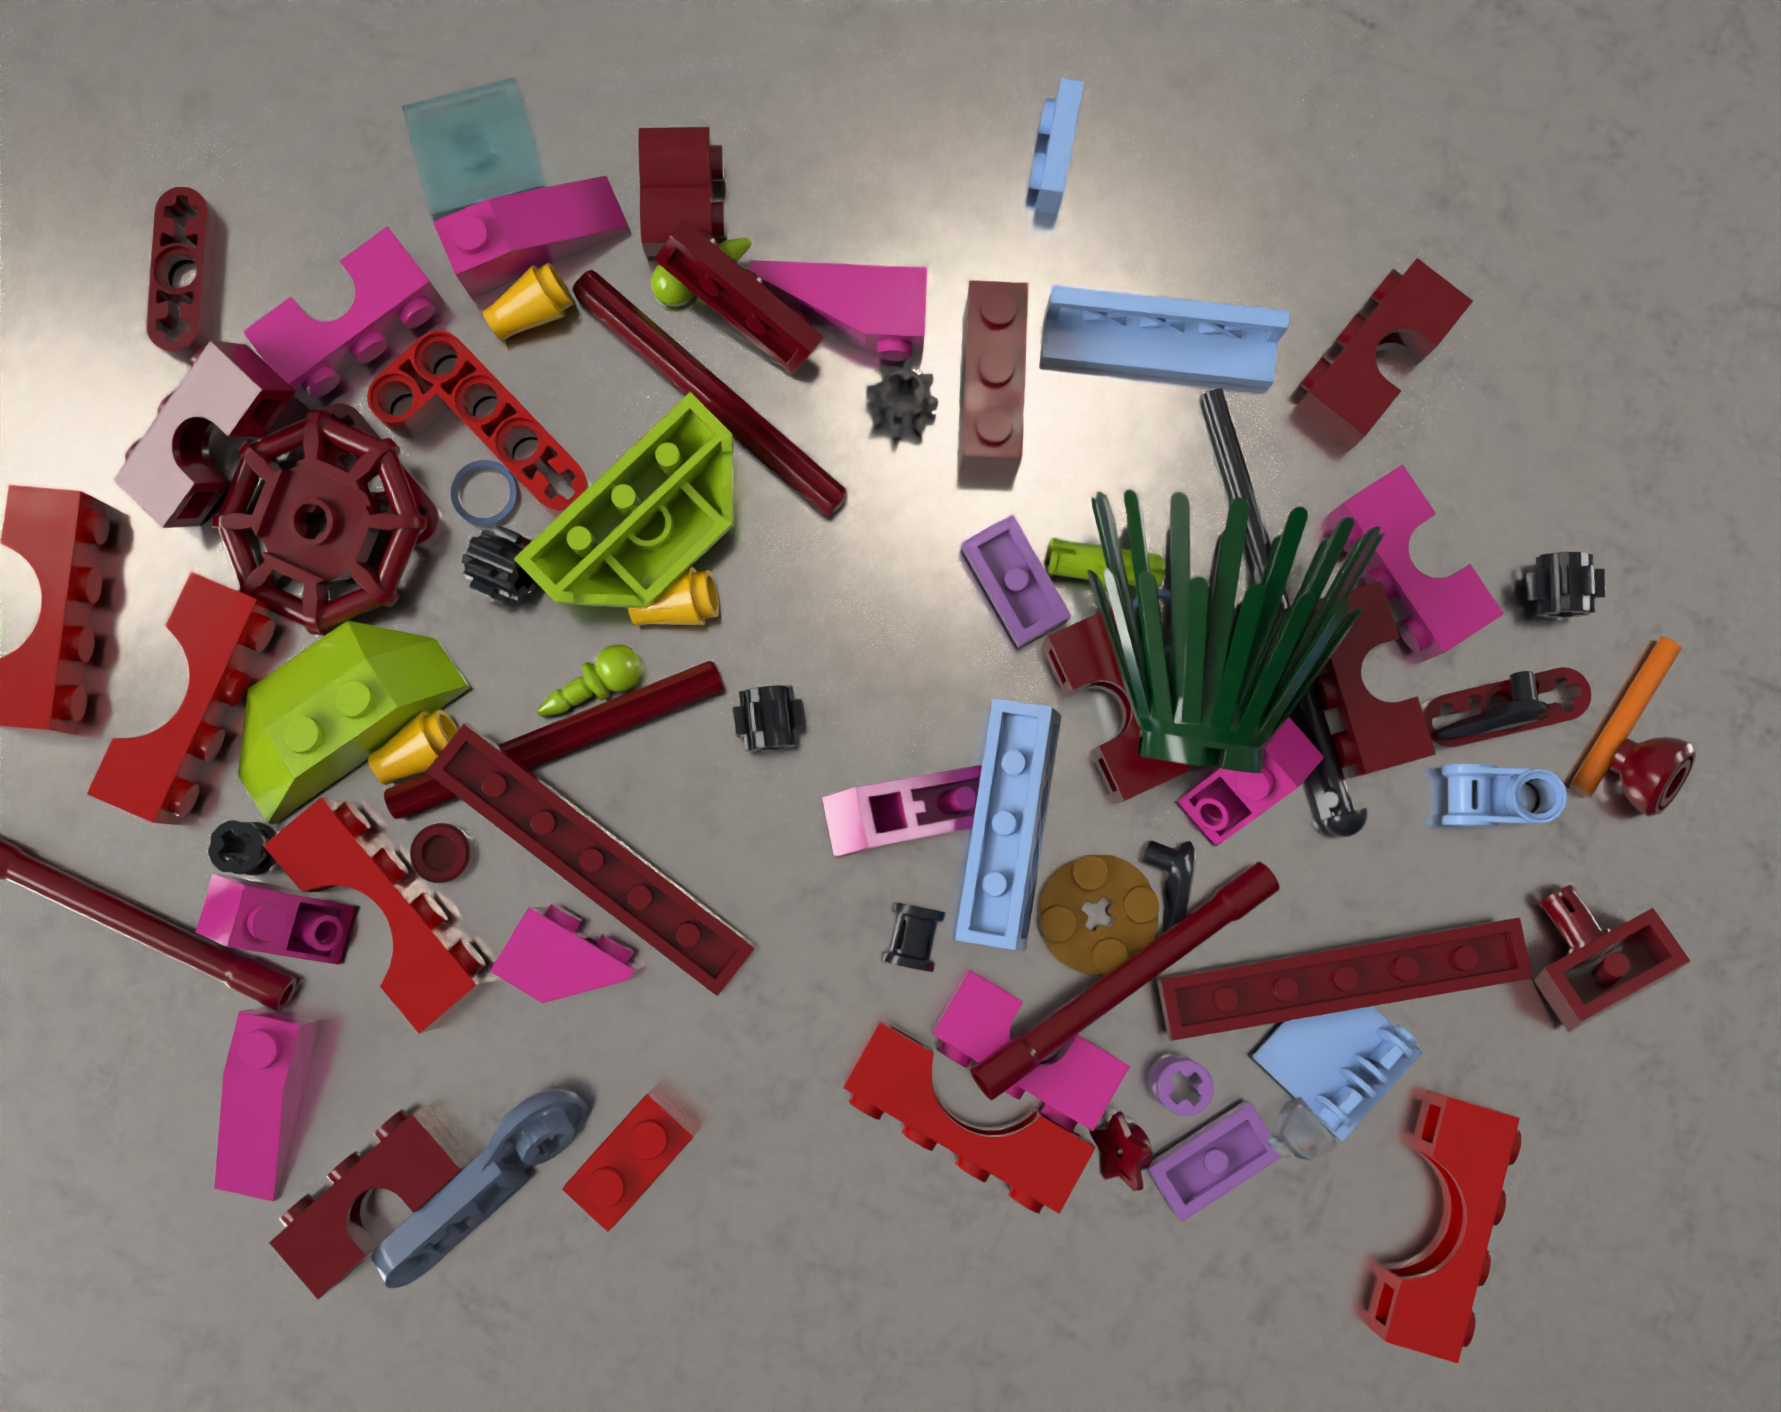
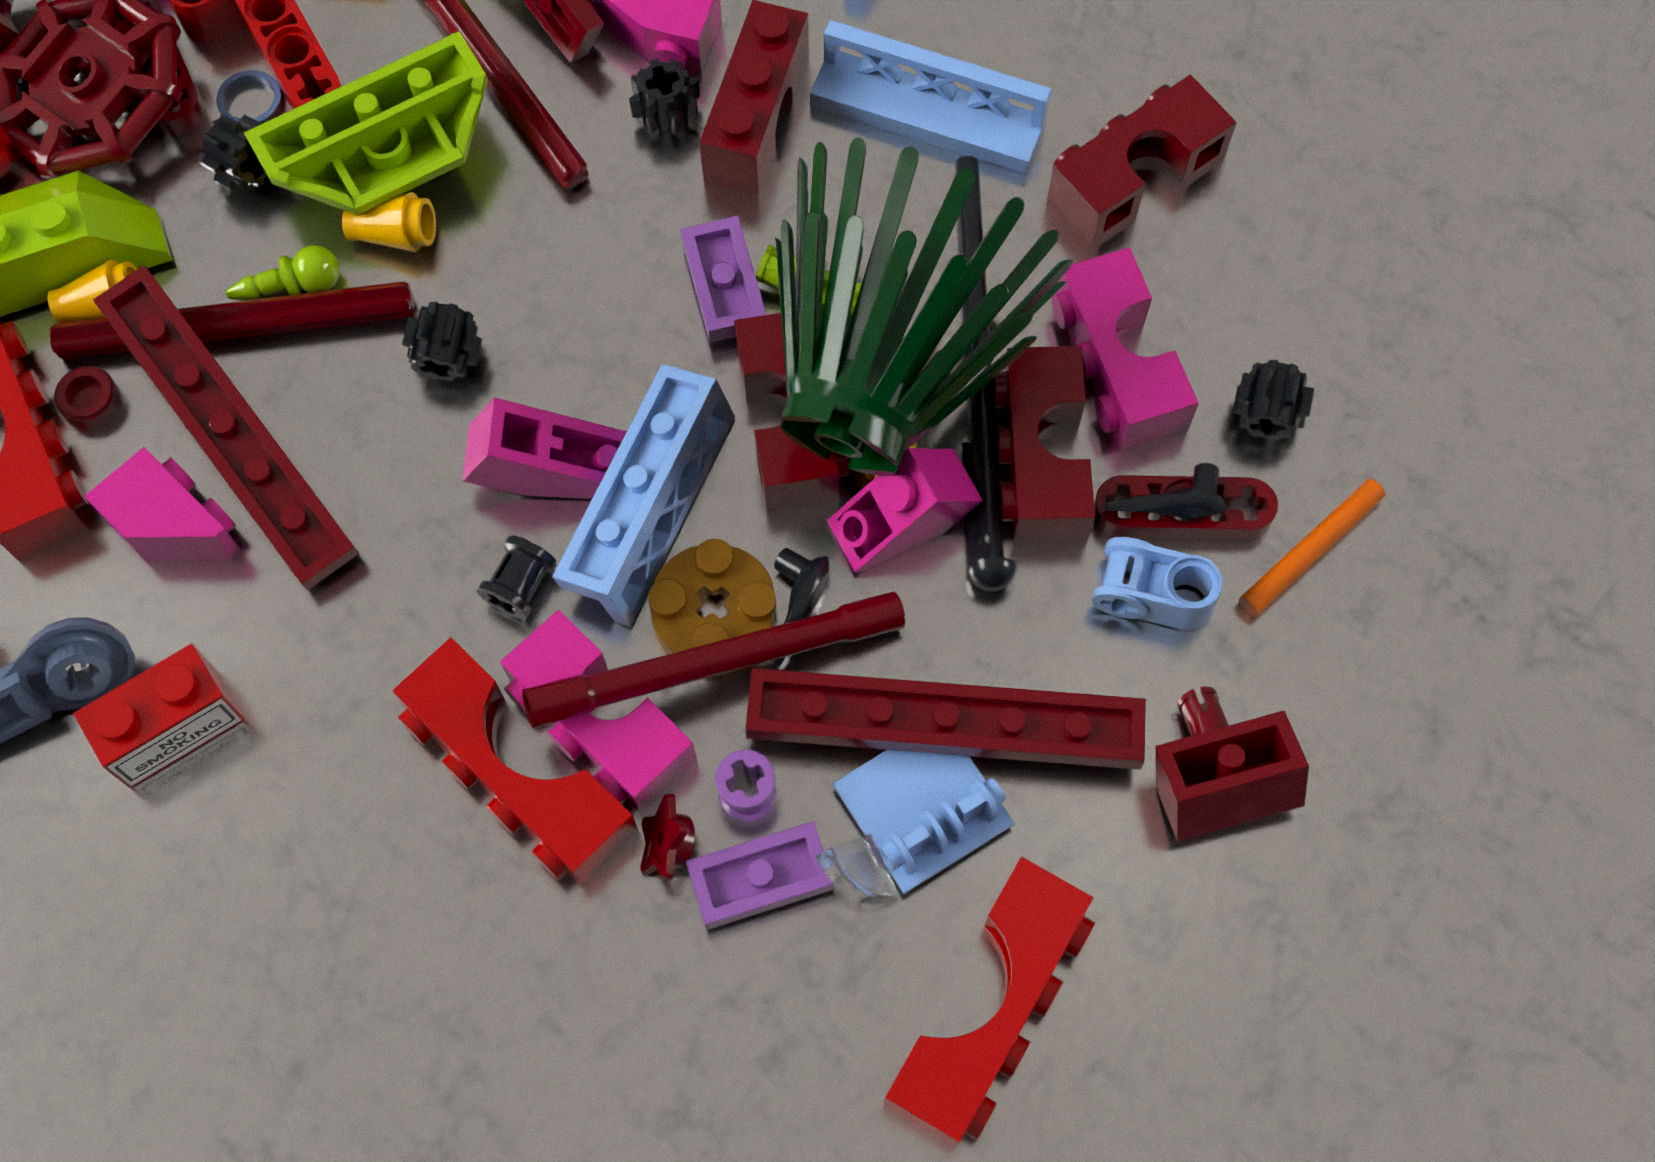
camera: 20 degrees right, 15 degrees down
dark red brick [1610,737,1696,817] -> none

